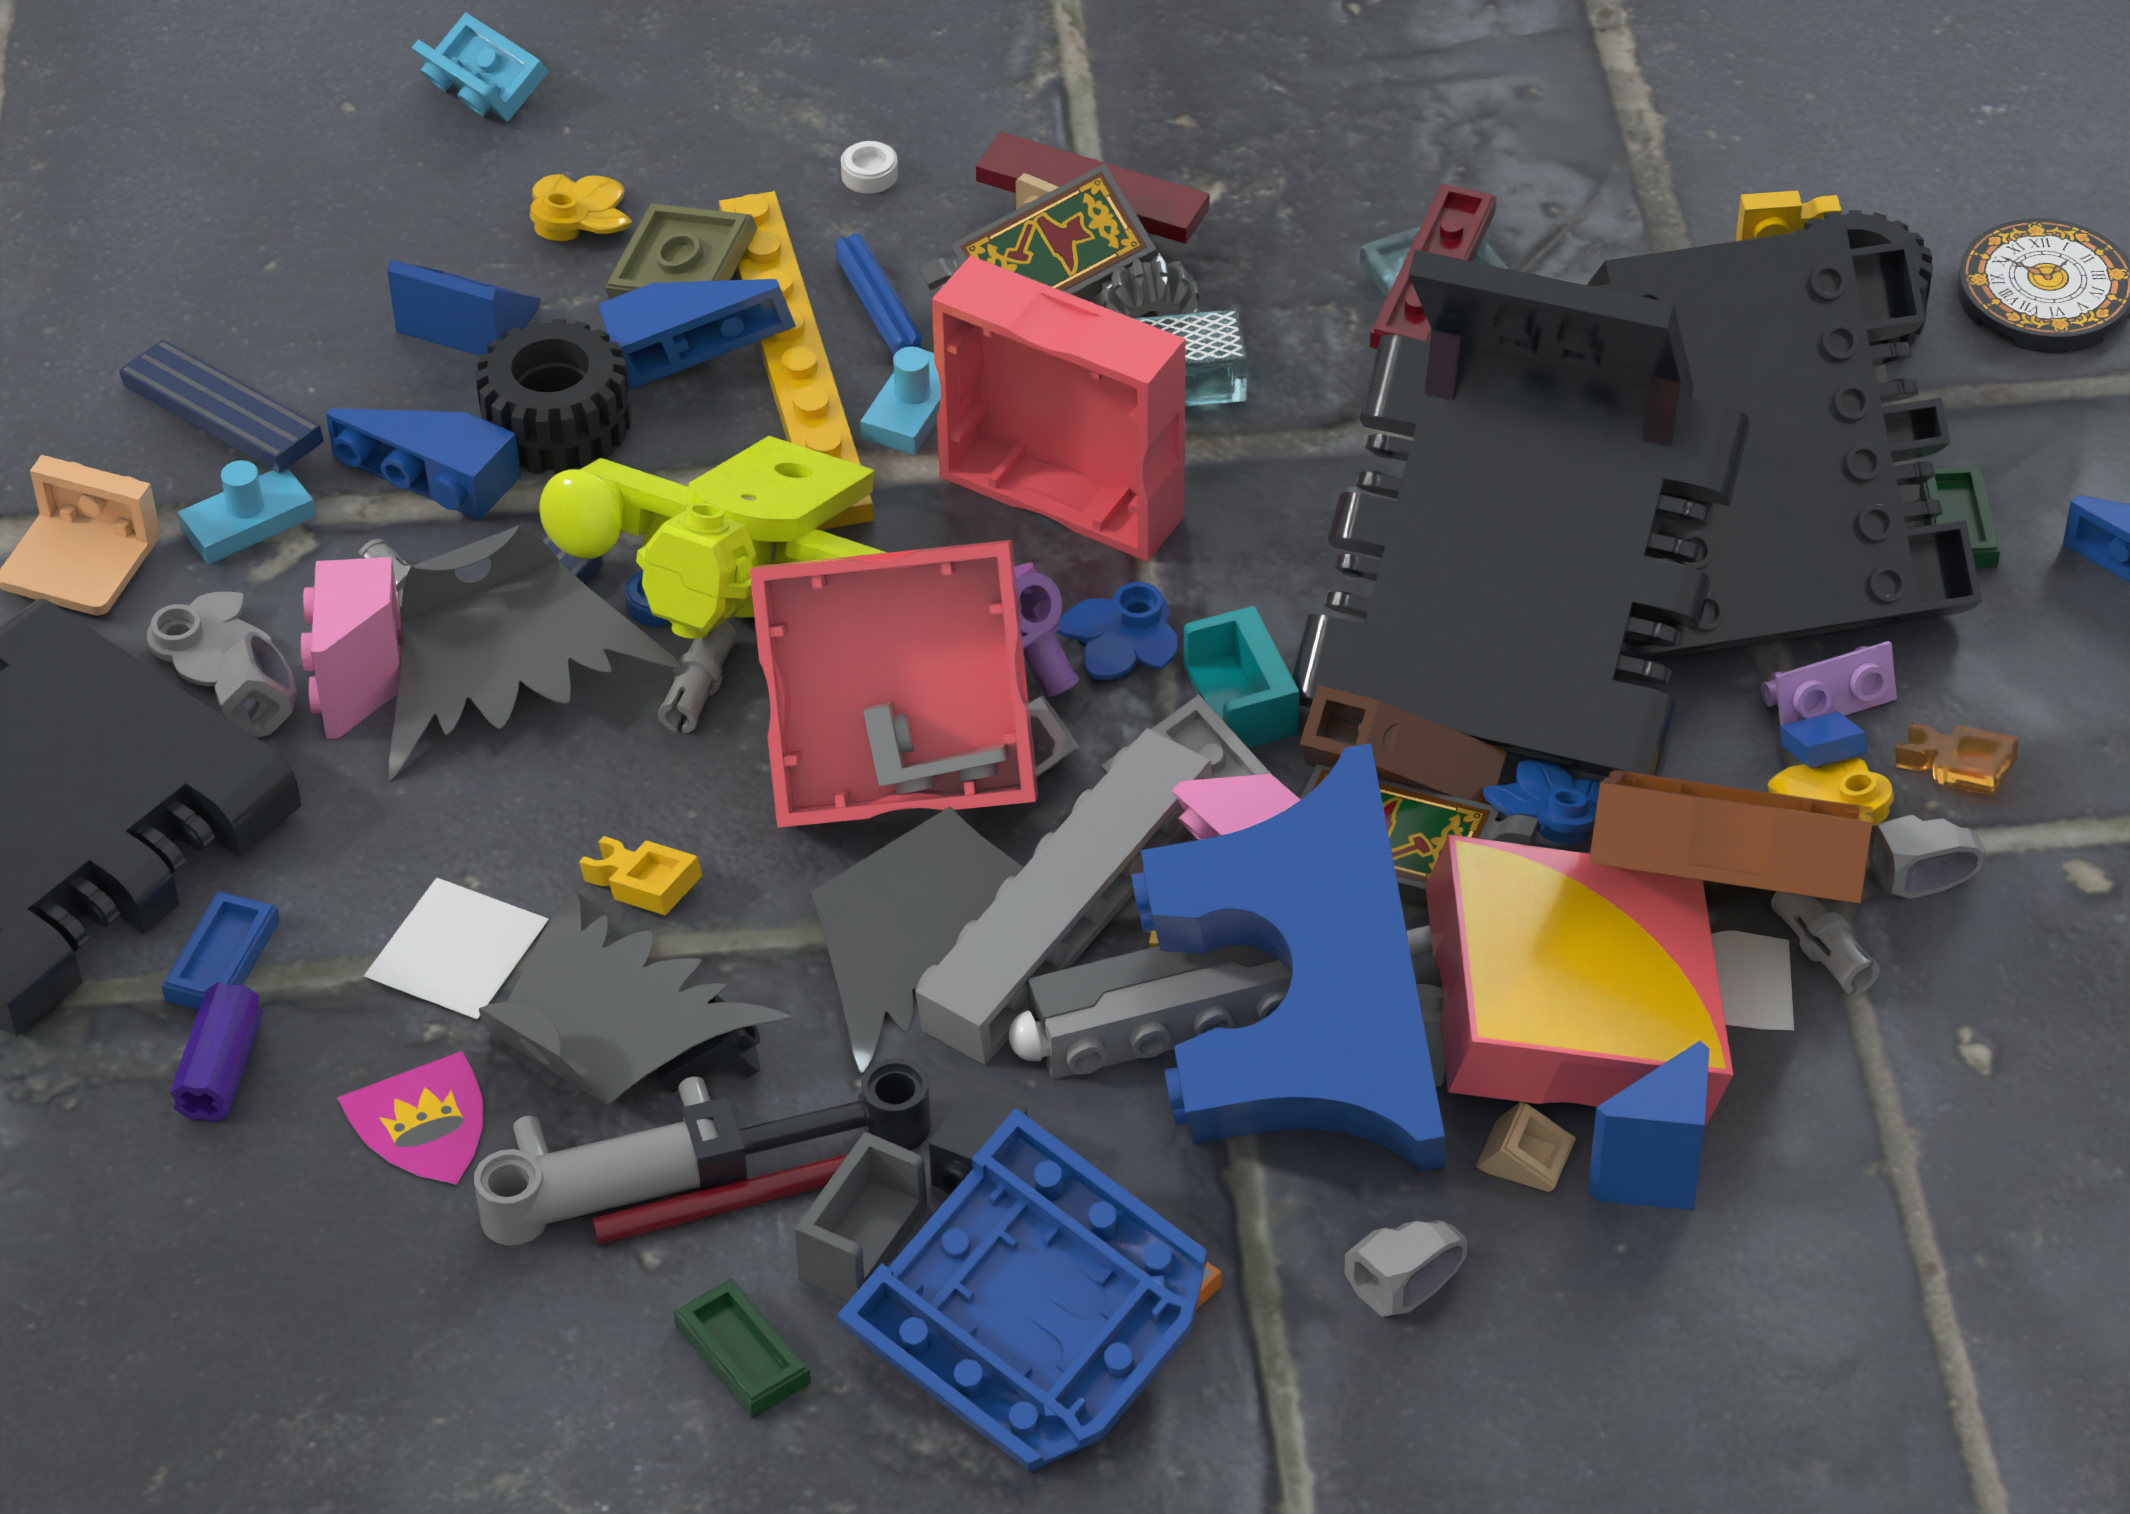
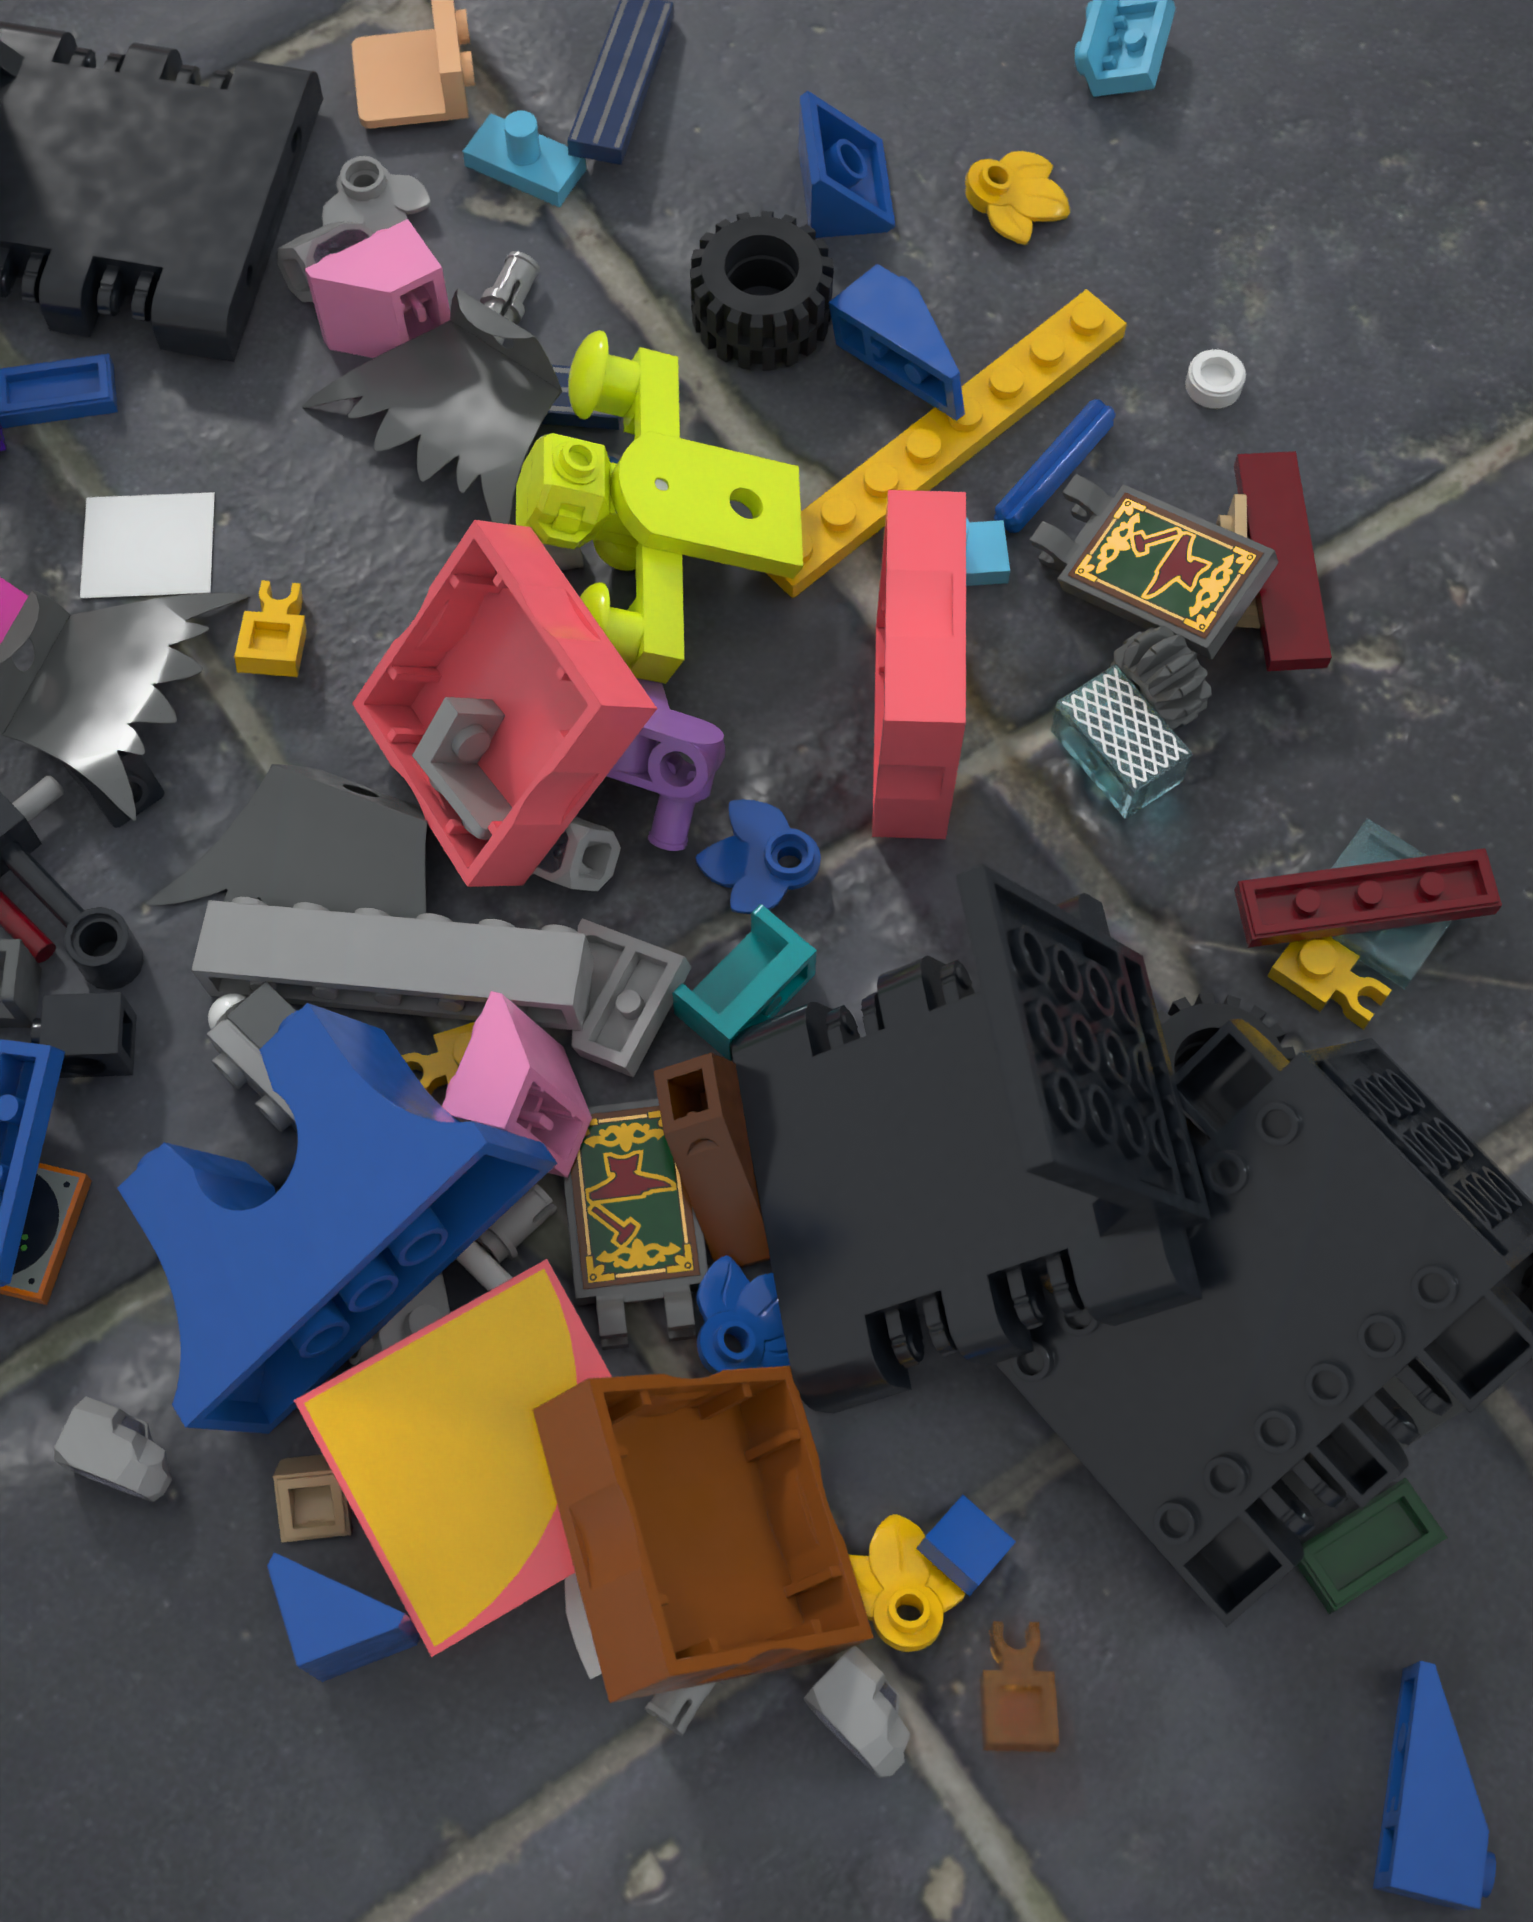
camera: 60 degrees right, 20 degrees up
blue slope [326,408,521,521] -> none
olive tile [604,203,758,299] -> none
lavender hinge [1761,641,1897,726] -> none

